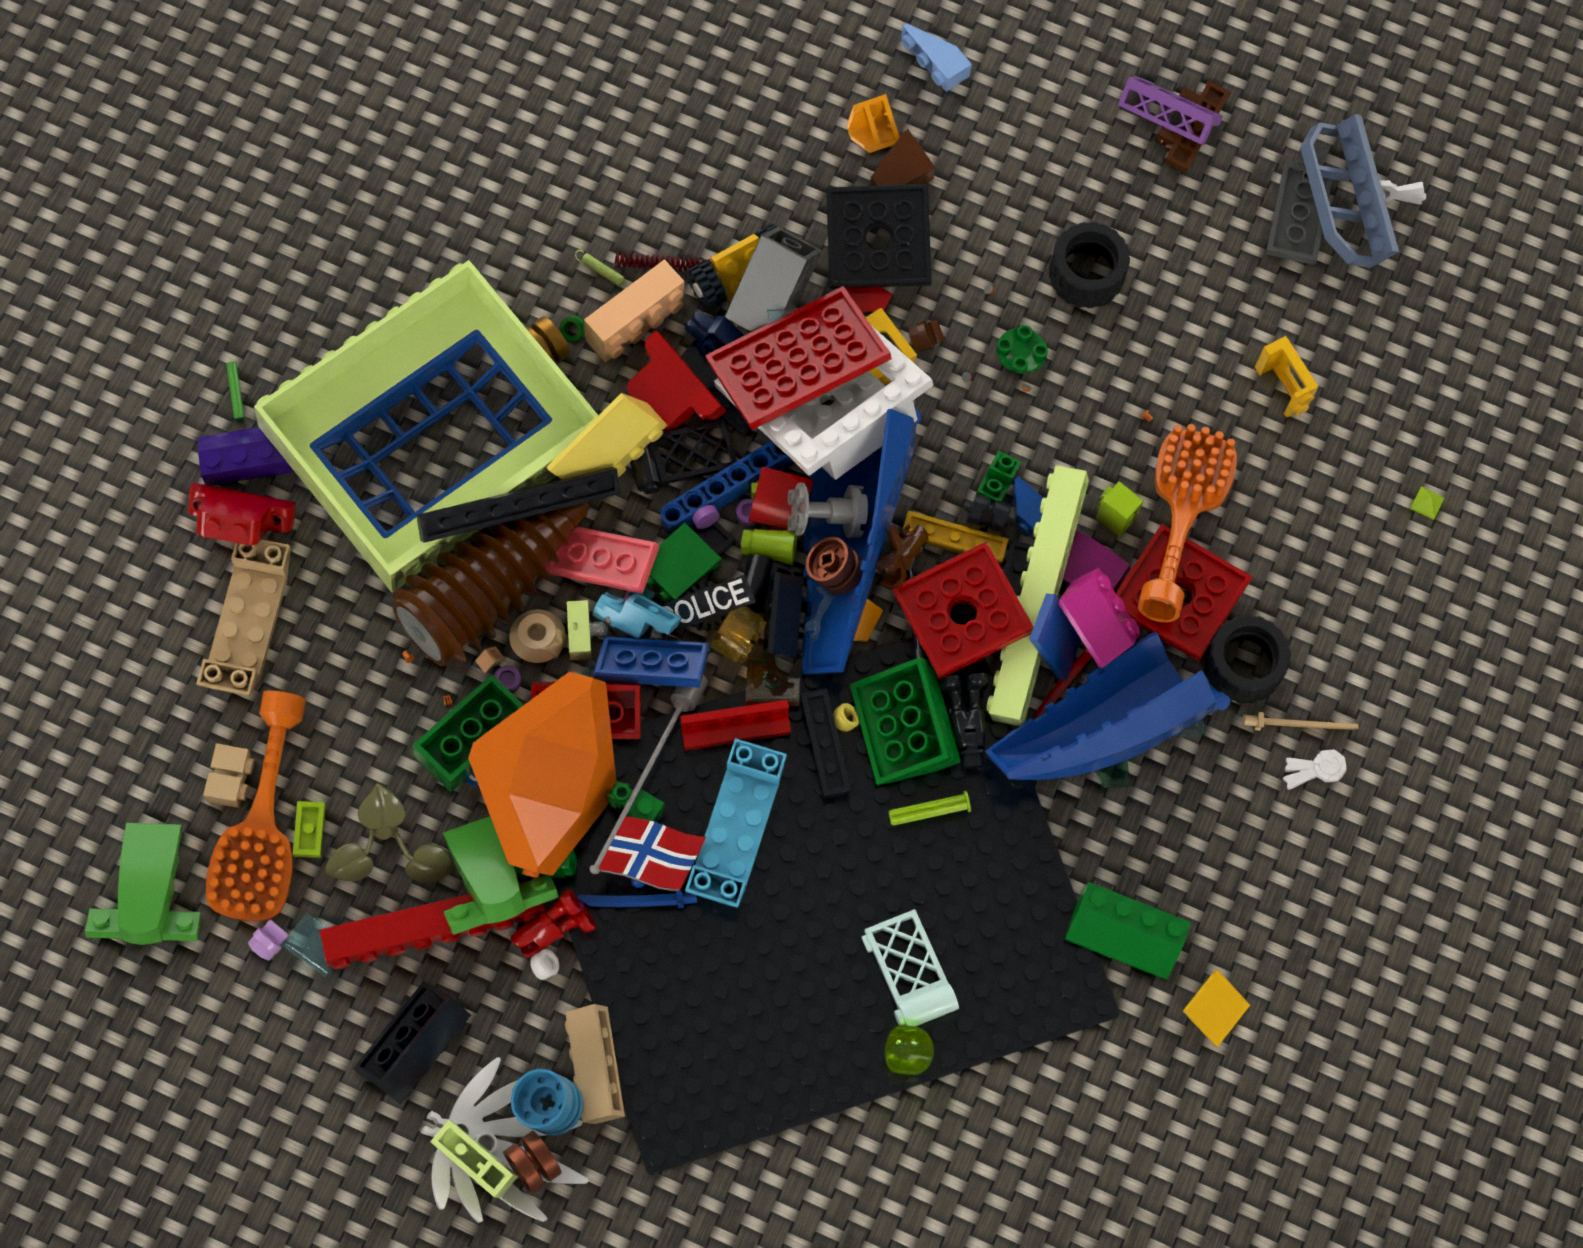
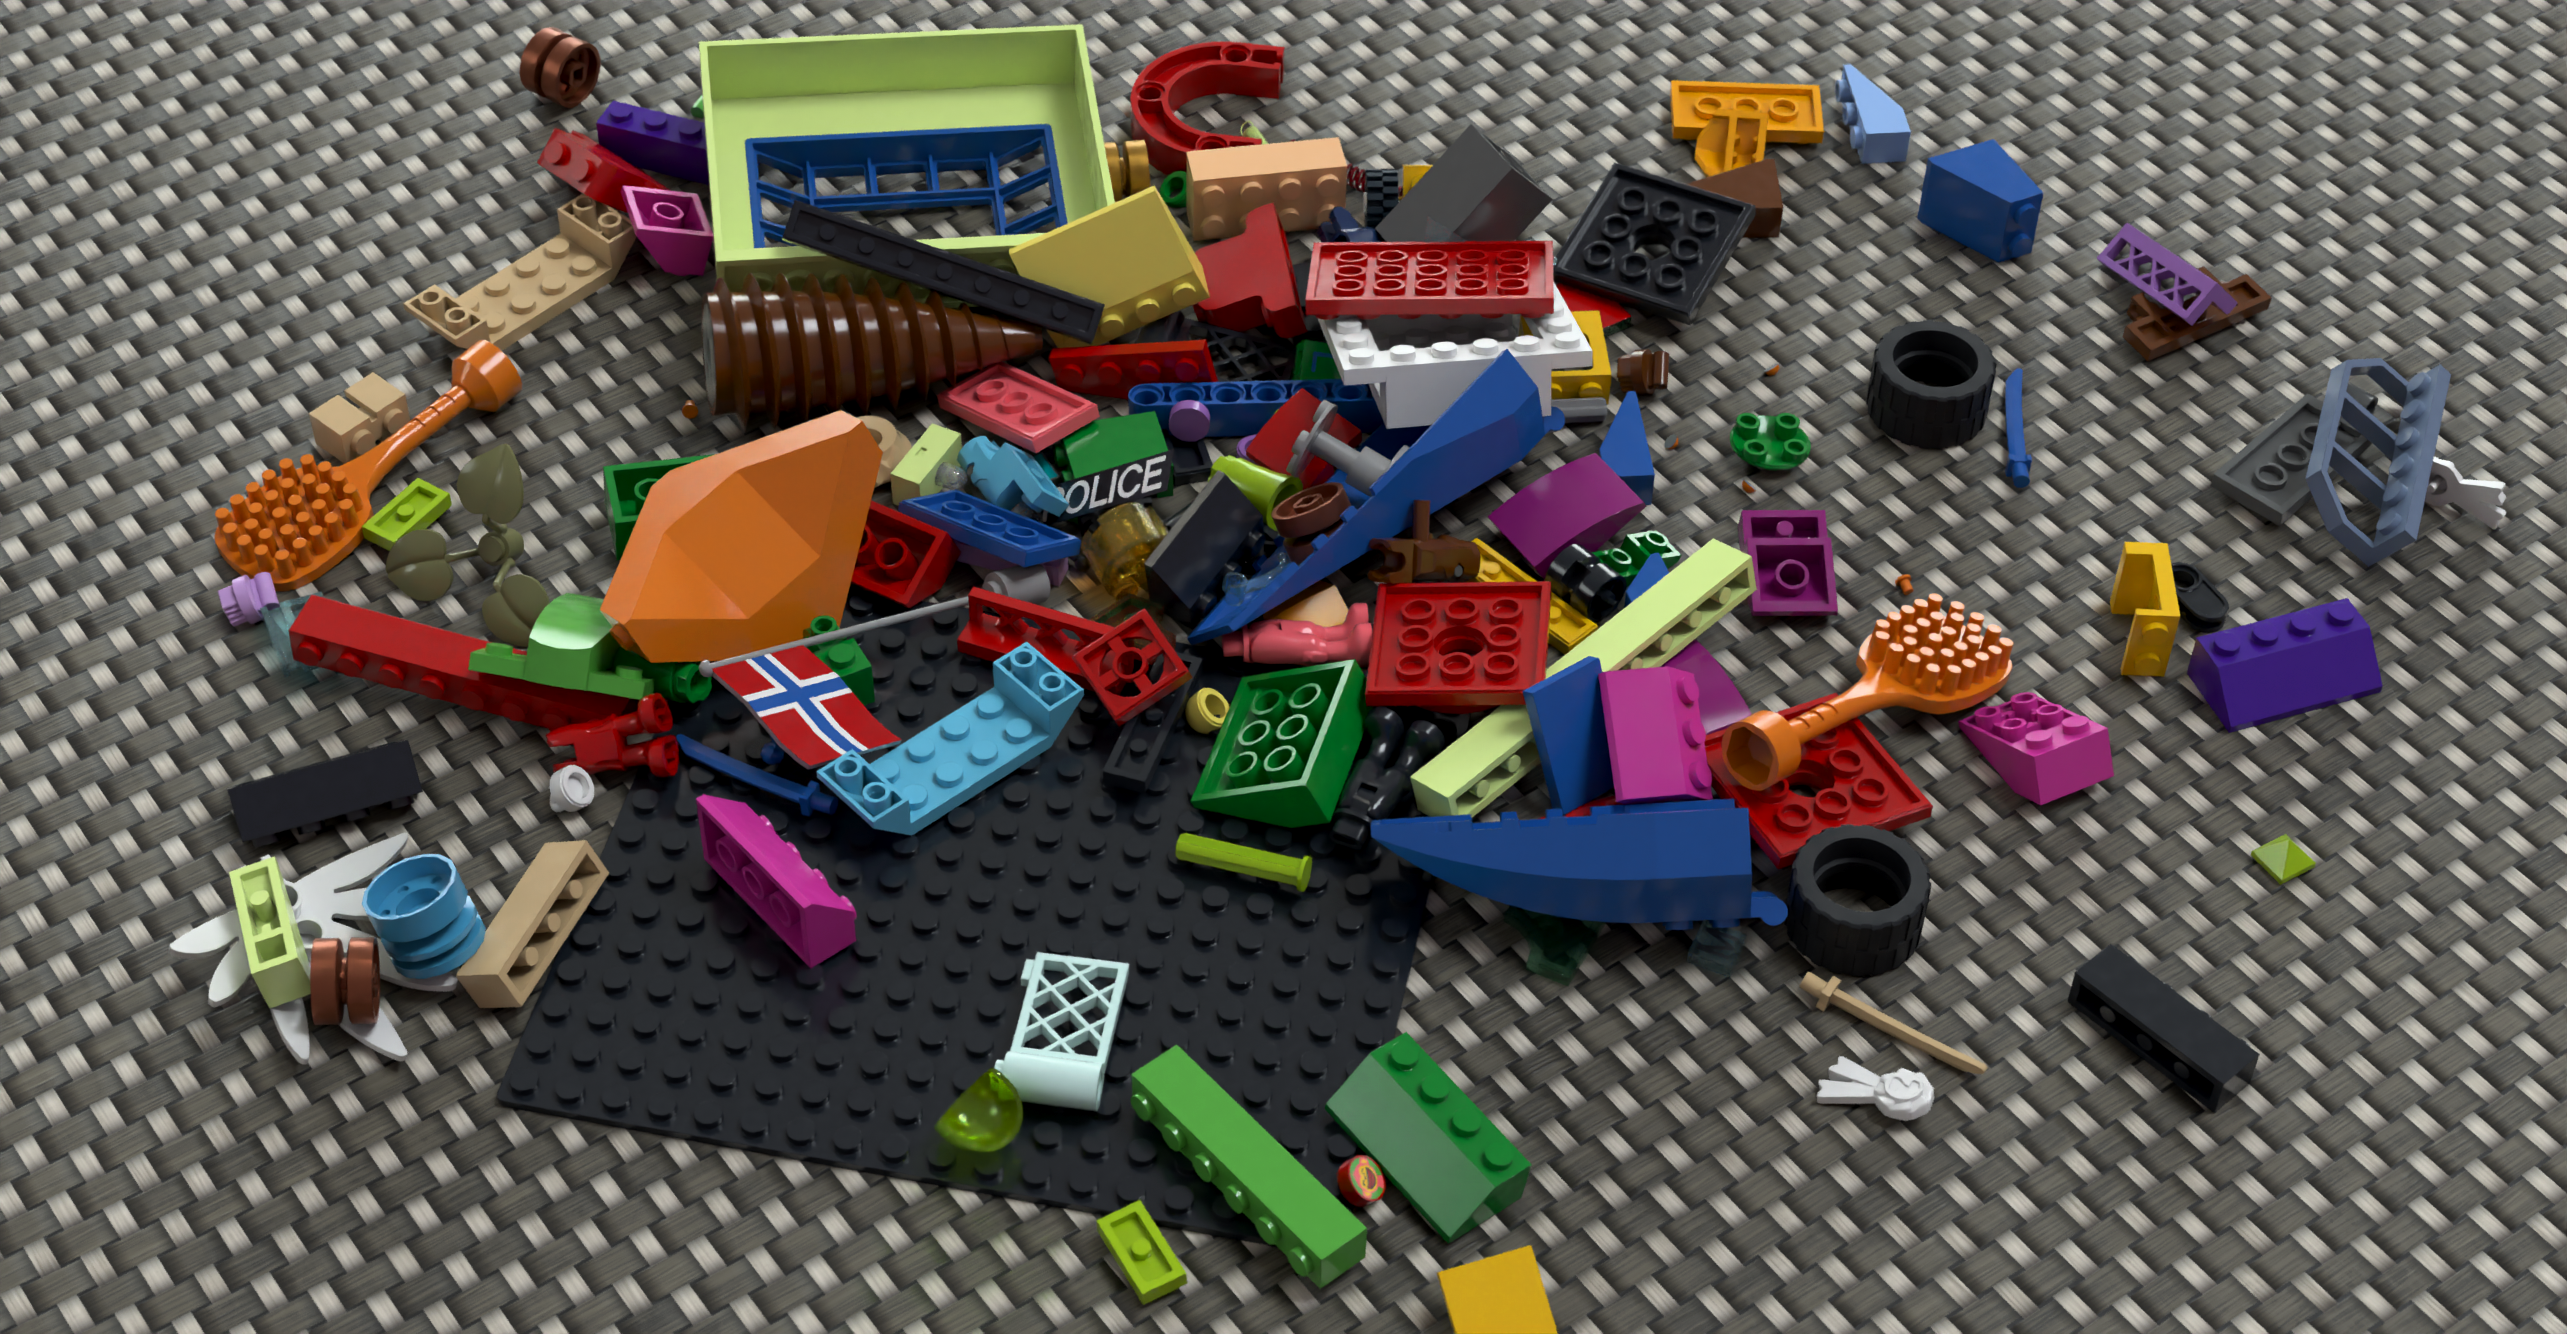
camera: 35 degrees right, 25 degrees down
bright green slope [85,823,202,945] -> none
lime brick [1096,482,1144,537] -> none
none -> copper wheel [520,27,601,108]
none -> dark pink slope [621,185,713,276]
none -> dark pink slope [696,794,857,968]
none -> red wing [1049,340,1218,399]
none -> red piece [1071,608,1193,727]
none -> lime plate [1096,1200,1187,1305]
none -> bright green brick [1130,1045,1367,1289]
none -> red piece [1131,41,1285,176]
none -> coral piece [1222,603,1373,668]
none -> green brick [1293,340,1342,380]
none -> tile [1337,1155,1386,1207]
none -> magenta slope [1487,453,1646,580]
none -> blue slope [1599,391,1655,505]
none -> light orange plate [1670,80,1824,144]
none -> magenta slope [1738,510,1838,616]
none -> blue slope [1917,139,2043,263]
none -> dark pink slope [1958,692,2114,805]
none -> blue sword [2005,368,2032,488]
none -> black brick [2067,944,2260,1113]
none -> black piece [2171,562,2229,633]
none -> dark purple slope [2187,598,2383,733]

